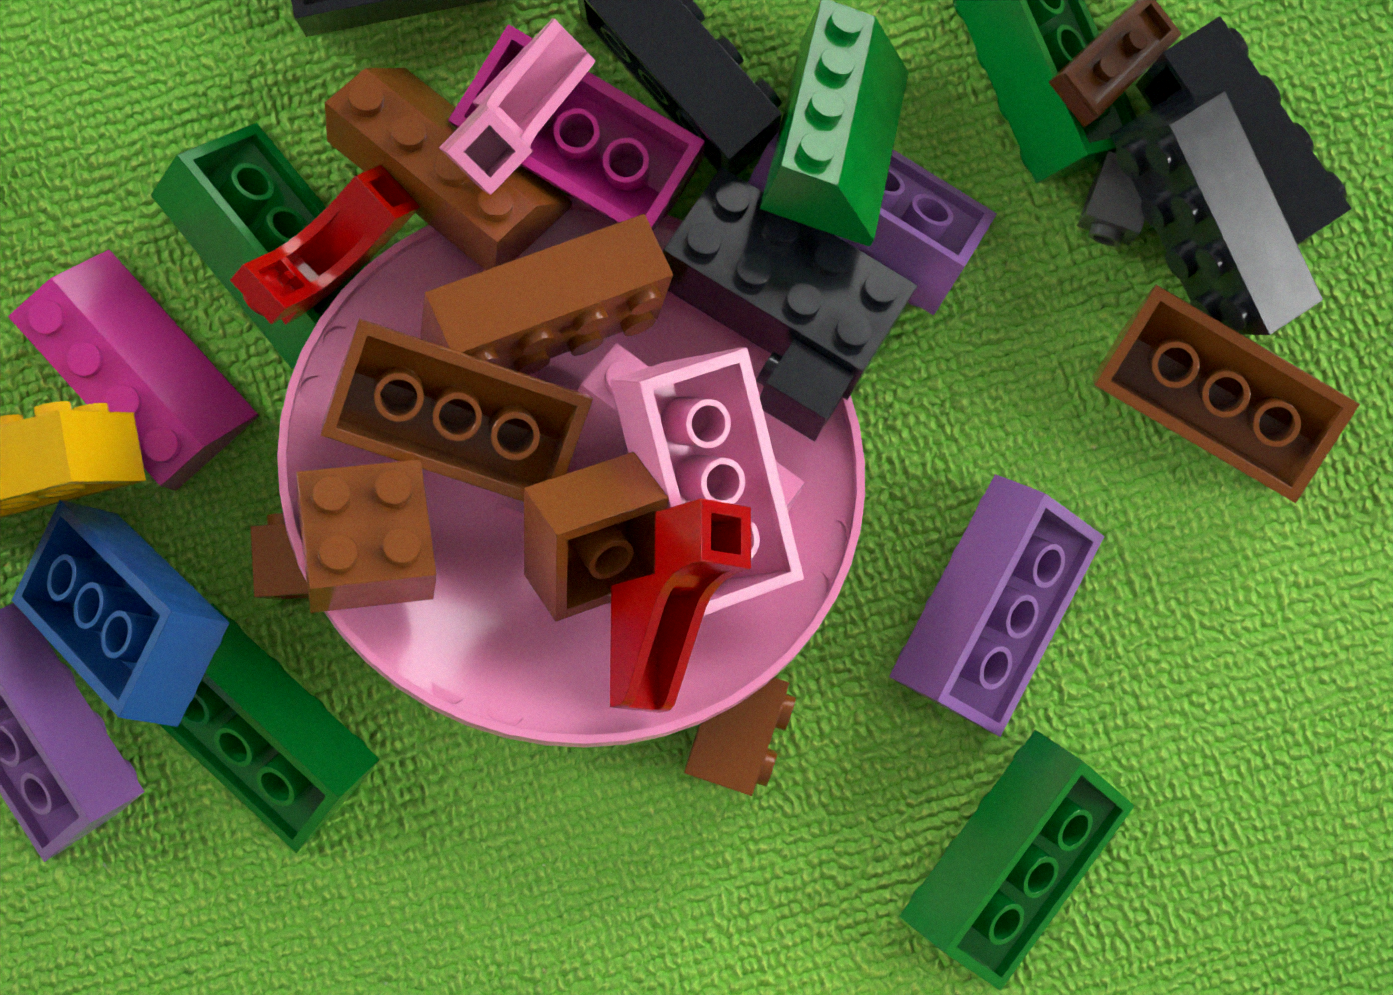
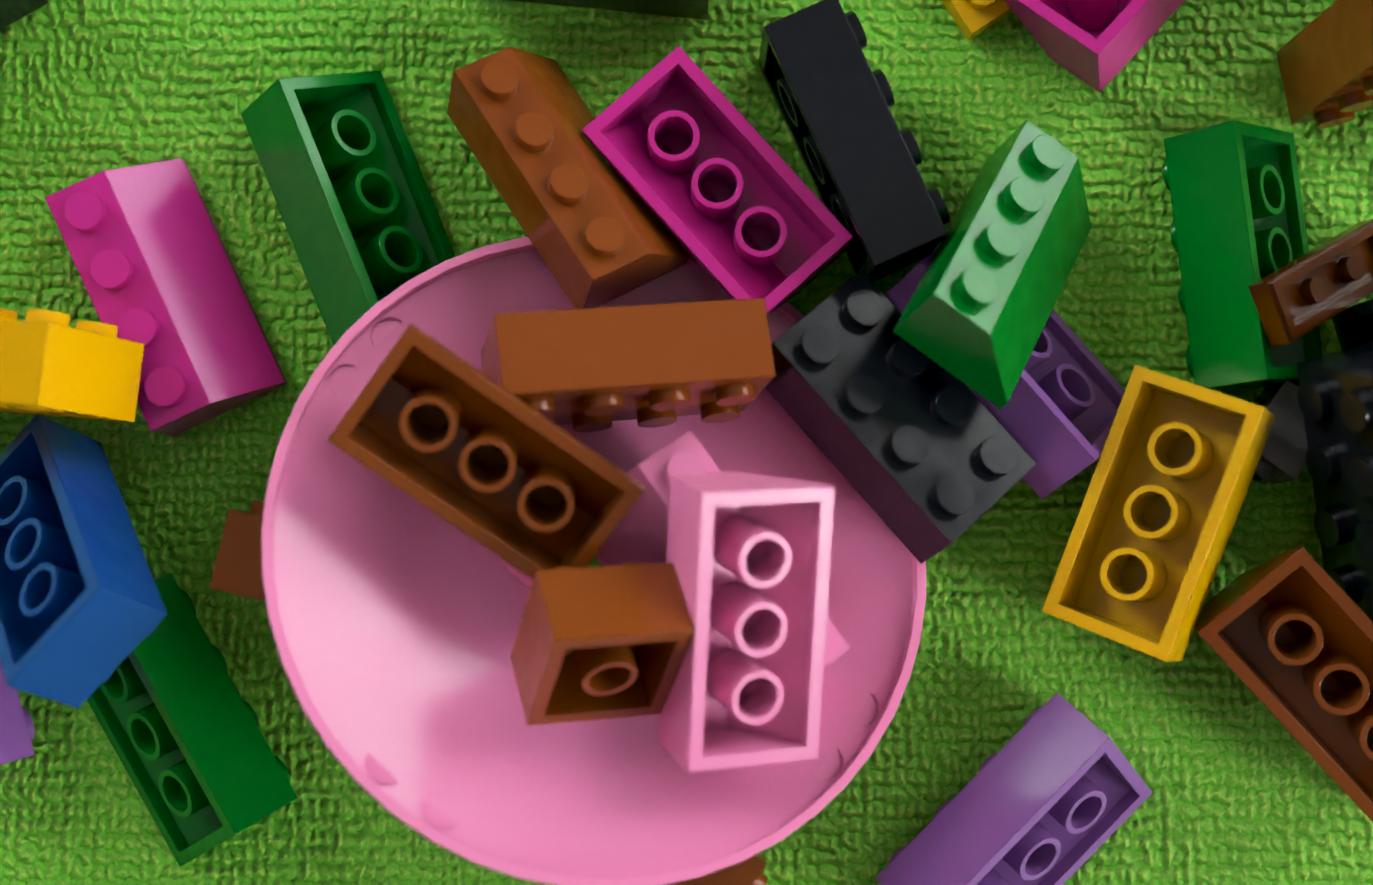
camera: 15 degrees right, 0 degrees up
red arch [230,165,421,324] -> none
dark orange brick [296,459,437,613] -> none
bright pink arch [439,18,596,195] -> none
red arch [610,498,751,713] -> none
black brick [756,338,855,442] -> none
none -> yellow brick [1042,365,1276,662]

